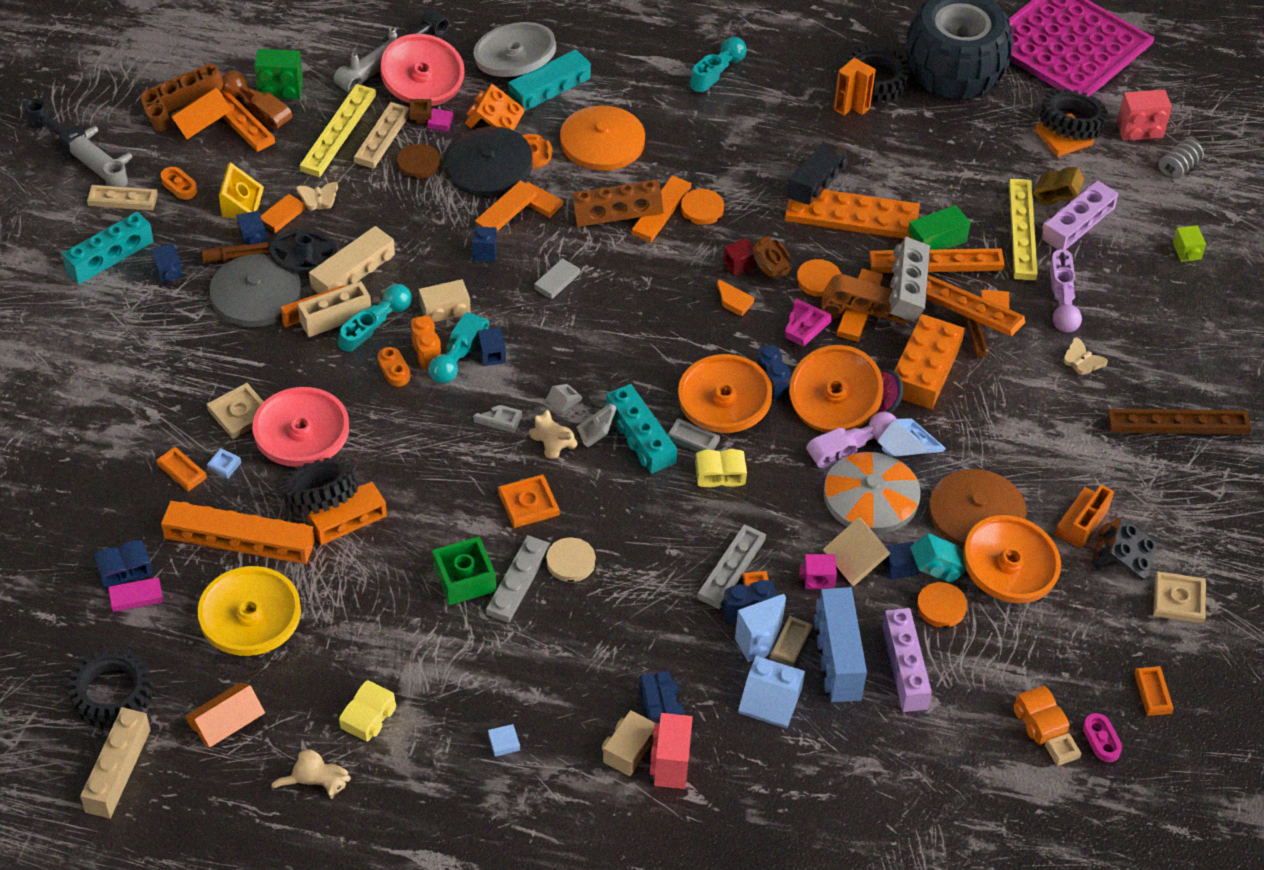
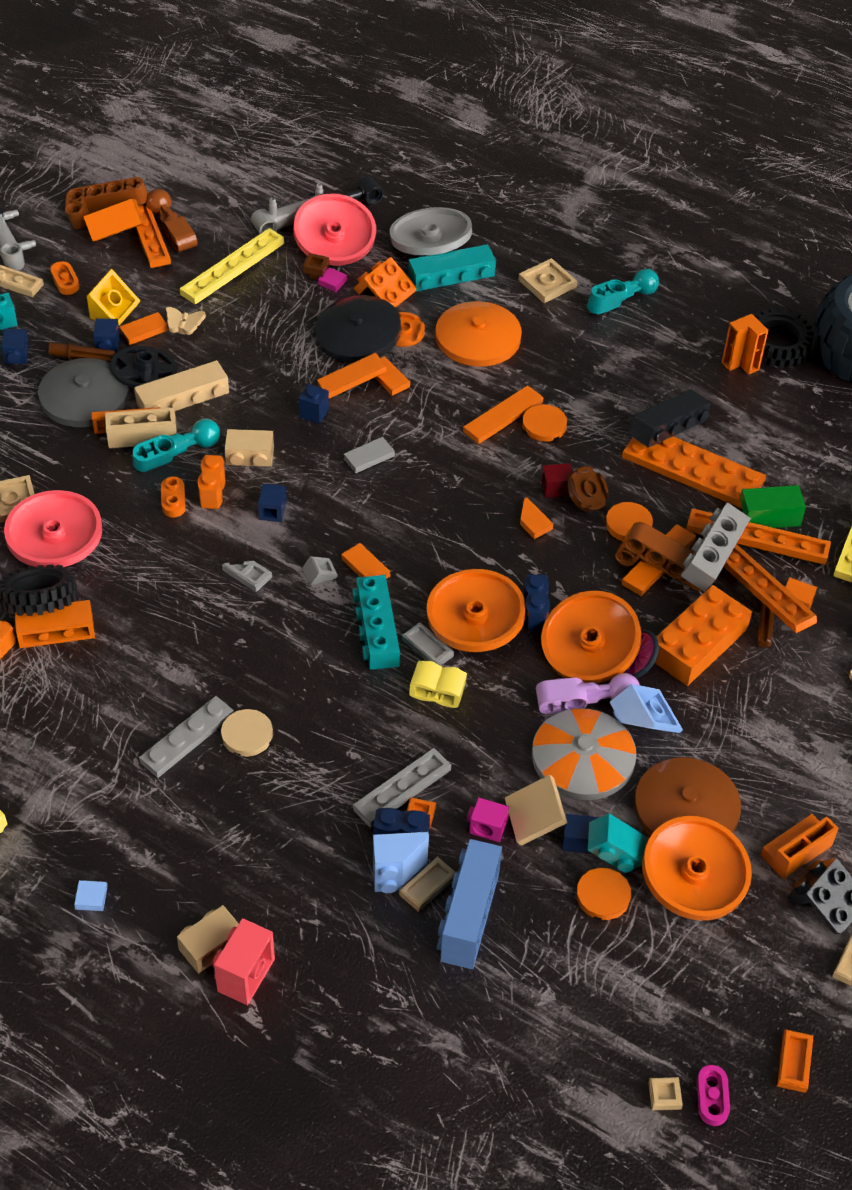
camera: 20 degrees right, 0 degrees up
green brick [255,49,303,99] -> none
tan plate [354,102,410,169] -> none
reddish brown tile [397,144,440,179] -> none
teal beam [428,312,489,384] -> none
green brick [432,536,496,606] -> none
orange tile [498,474,560,528] -> none
tan animal [529,410,577,459] -> none
dark orange brick [572,180,664,227] -> none
light grey tile [577,403,616,447] -> none
dark blue brick [639,671,684,723] -> none
light blue slope [738,656,805,729] -> none
dark pink wing [785,298,831,347] -> none
lavender brick [882,608,932,712] -> none
orange brick [1014,685,1069,745] -> none
none -> orange tile [341,543,390,579]
none -> tan tile [518,258,577,303]

